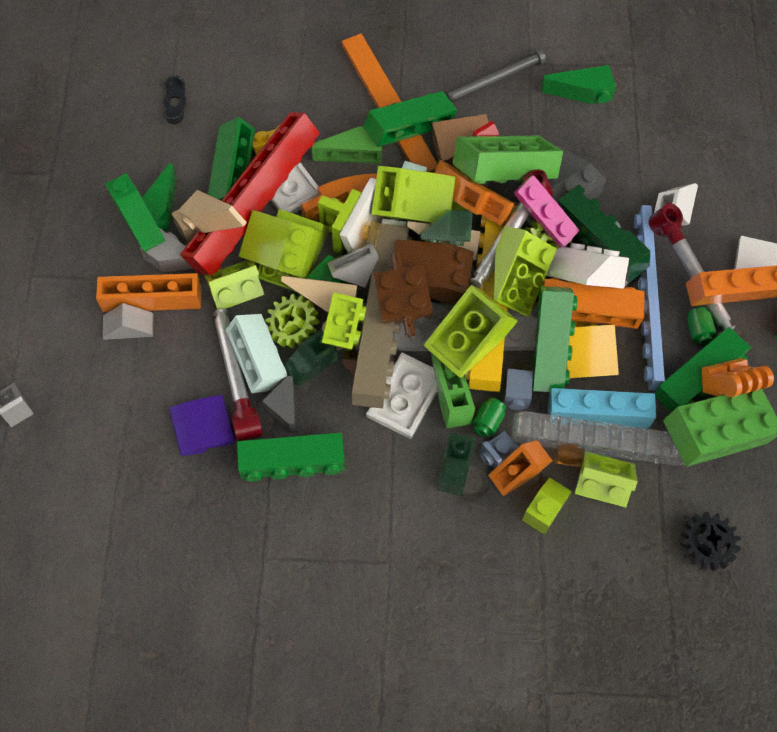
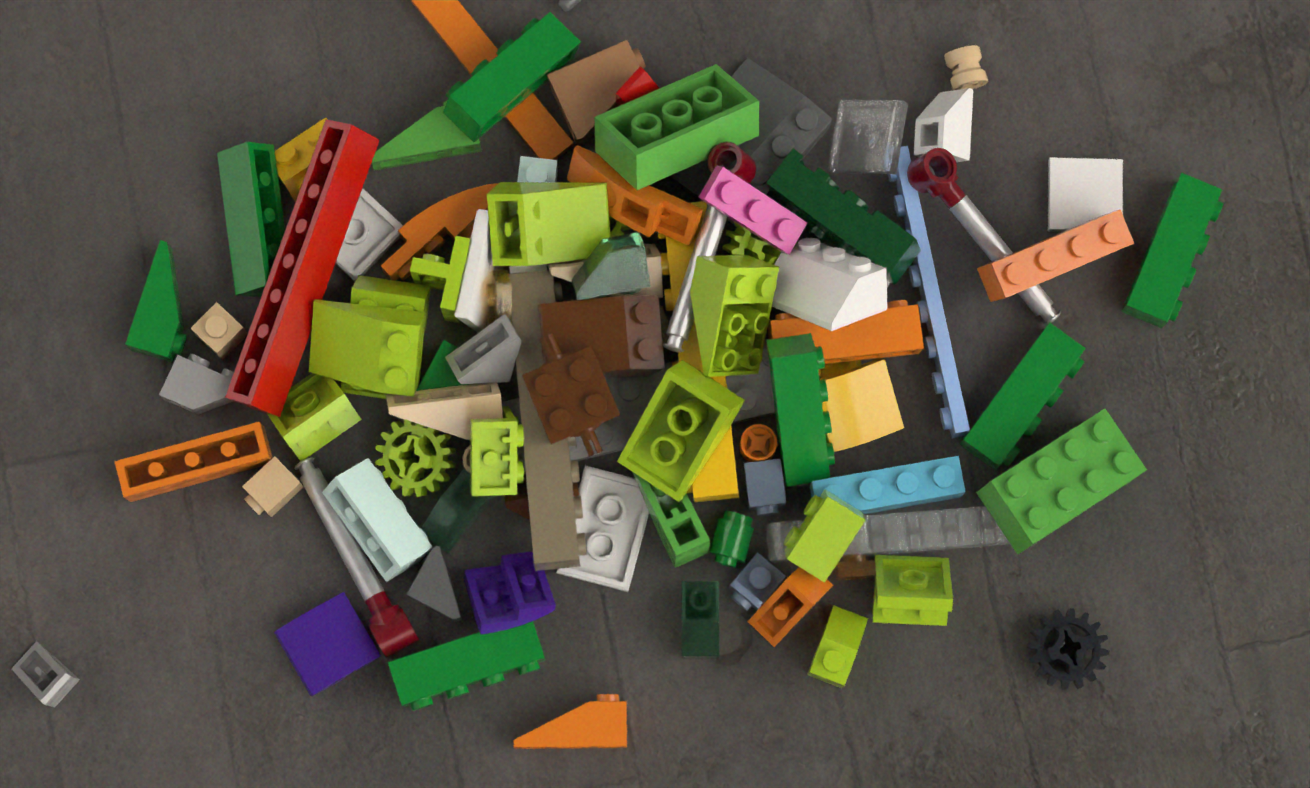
camera: 15 degrees left, 15 degrees up
light grey slope [102,303,153,340] -> none
green slope [105,173,166,253] -> none
black piece [163,75,186,124] -> none
tan slope [178,190,247,233] -> none
green brick [687,307,717,345] -> none
orange legs [702,358,774,398] -> none
none -> tan brick [242,456,304,517]
none -> dark purple slope [464,551,556,635]
none -> orange slope [514,694,627,749]
none -> orange wheel [739,424,777,463]
none -> lime brick [783,489,866,583]
none -> clear tile [828,100,908,174]
none -> tan wheel [944,45,988,90]

